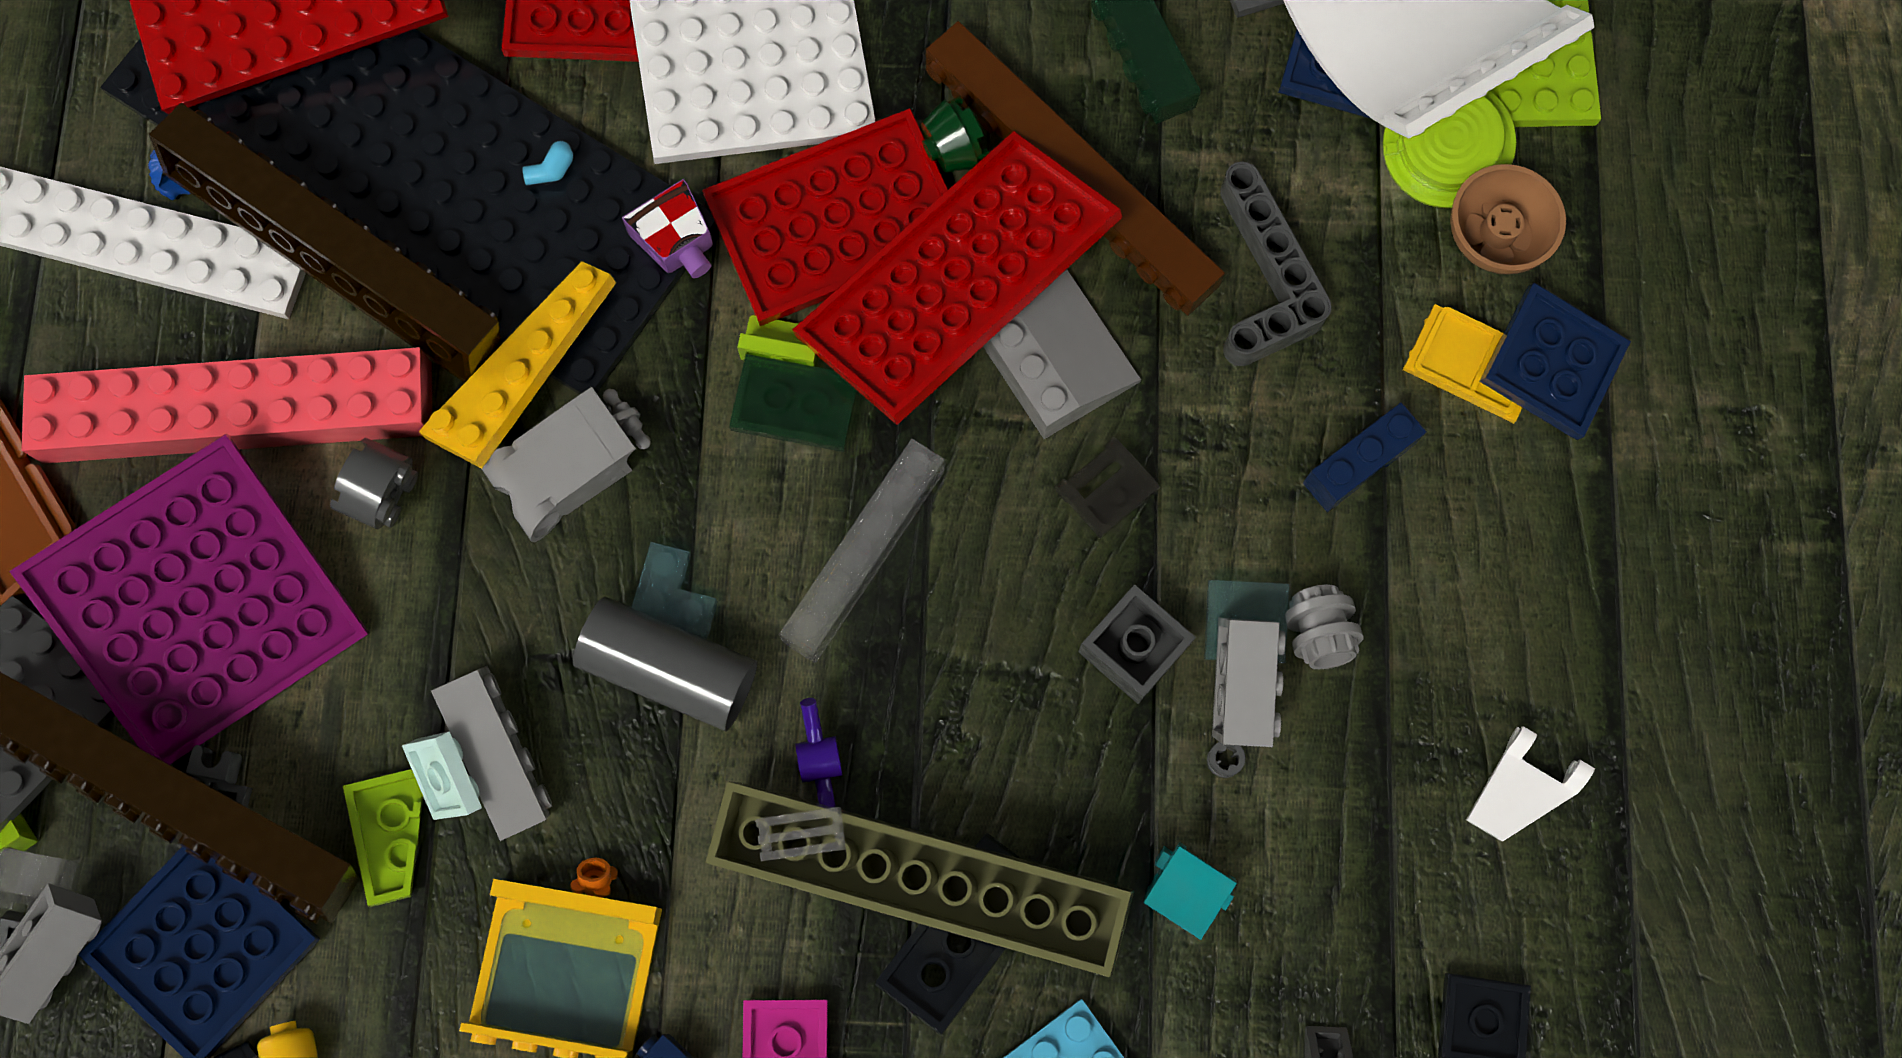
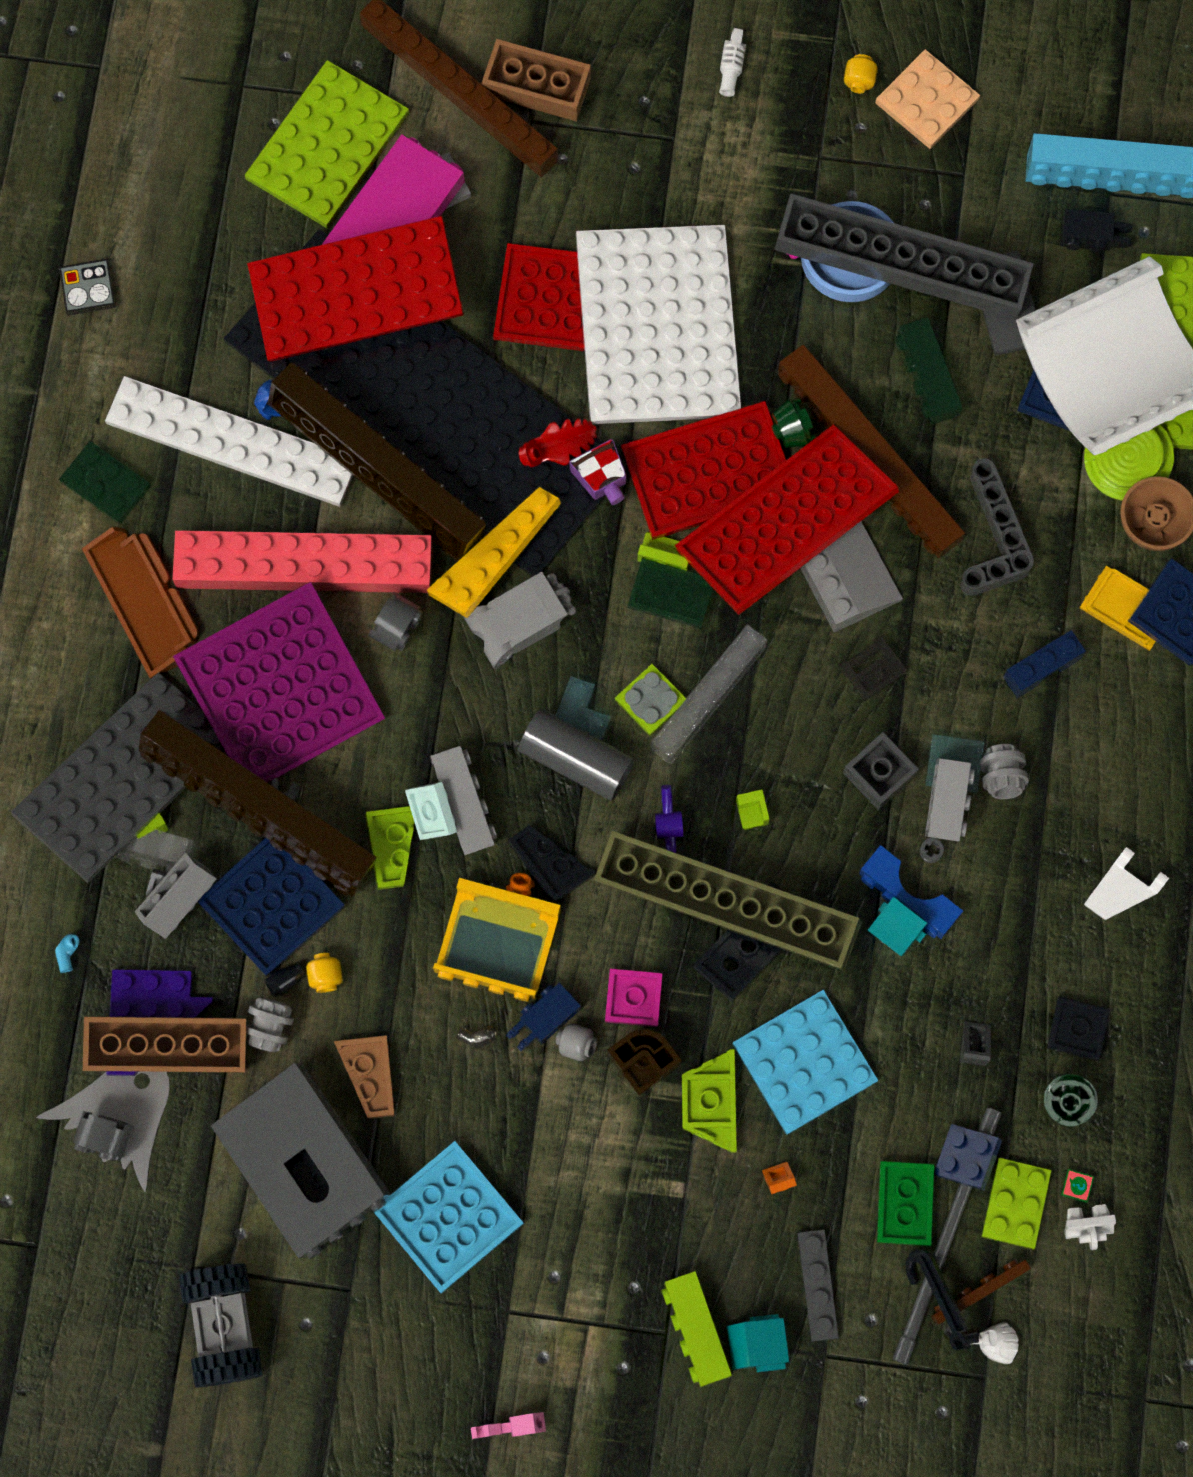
camera: 10 degrees right, 0 degrees up
medium azure arm [523,141,573,185] -> none
clear tile [756,807,846,861] -> none
none -> black wing [508,825,597,904]
none -> red plant [519,418,597,467]
none -> light grey piece [615,664,688,736]
none -> lime panel [736,790,769,830]
none -> blue arch [859,845,963,939]

